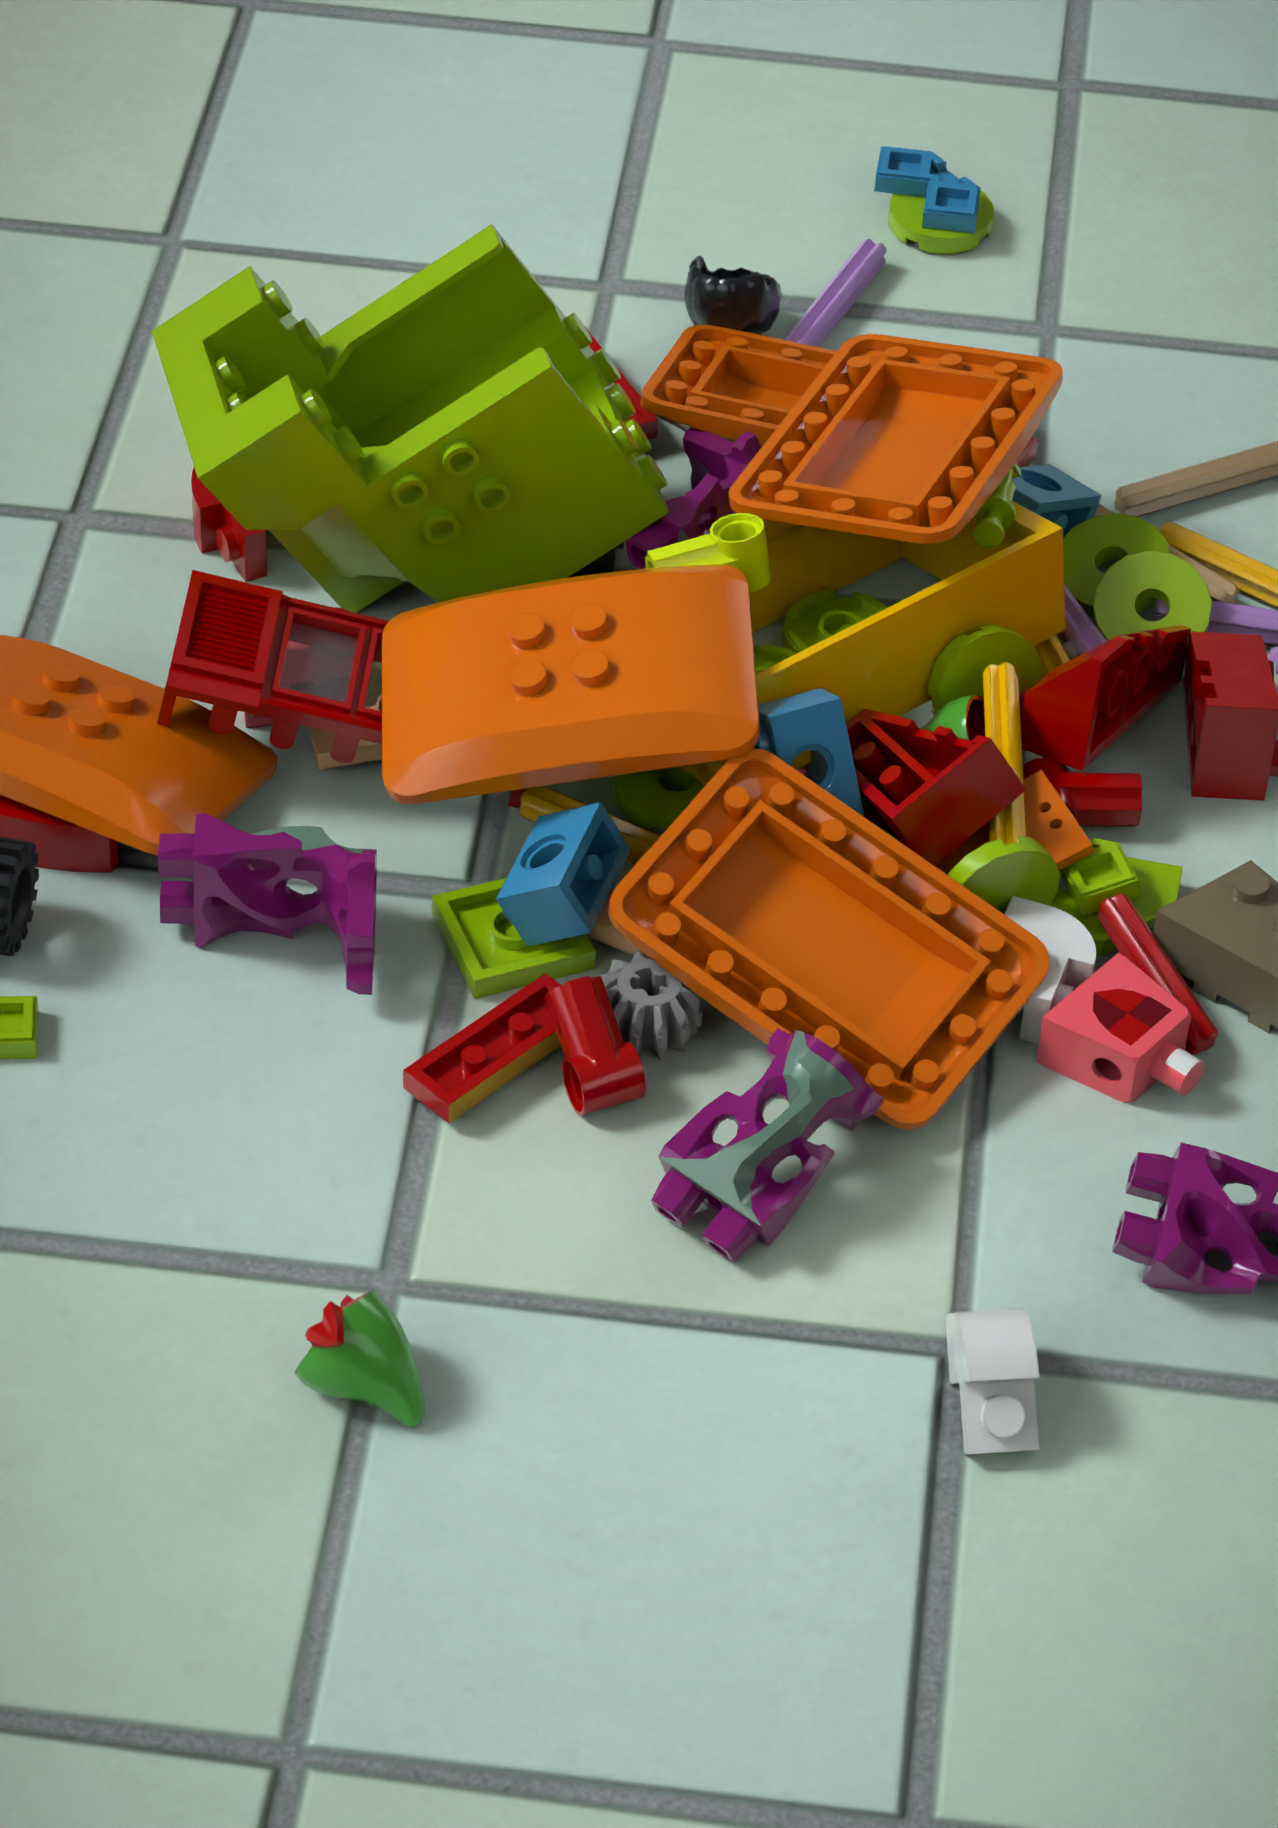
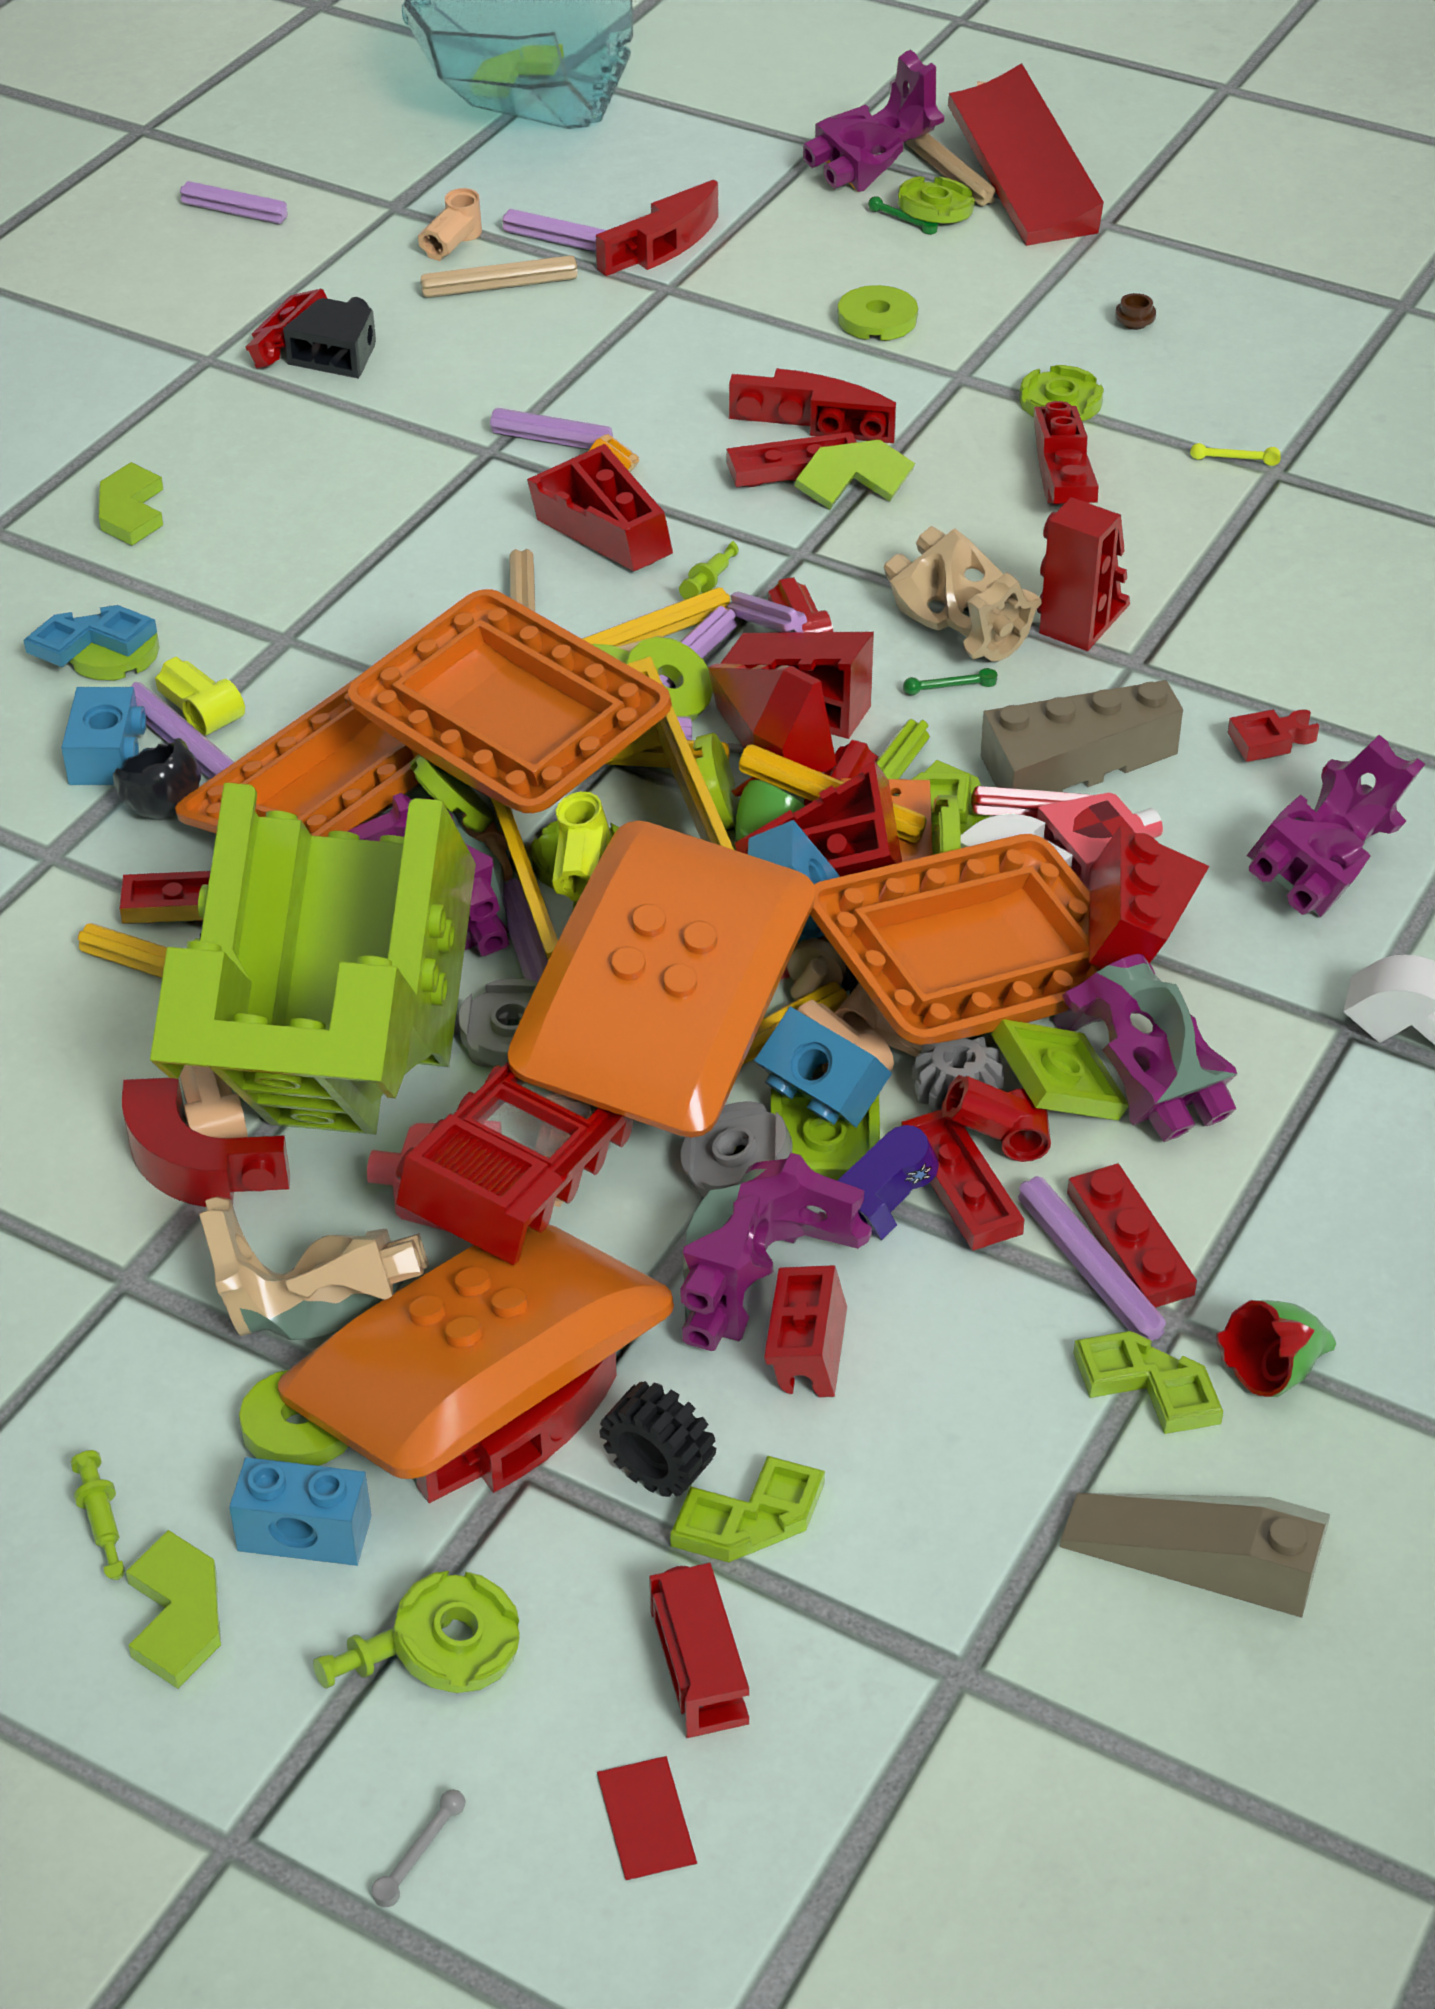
camera: 65 degrees left, 0 degrees up
none -> dark azure brick [61,687,146,785]
none -> lime tile [99,462,164,546]
none -> neon yellow piece [155,656,245,736]
none -> tan hips [199,1196,429,1340]
none -> light grey plate [680,1101,793,1199]
none -> red hinge [764,1265,847,1397]
none -> dark purple leg [837,1125,939,1240]
none -> lime axle [876,719,930,779]
none -> lime tile [991,1019,1129,1121]
none -> lavender axle [1018,1176,1166,1341]
none -> dark tan wedge [1060,1493,1330,1618]
none -> red plate [1067,1163,1197,1308]
none -> lime tile [1073,1331,1224,1434]
none -> red wedge [1089,826,1210,969]

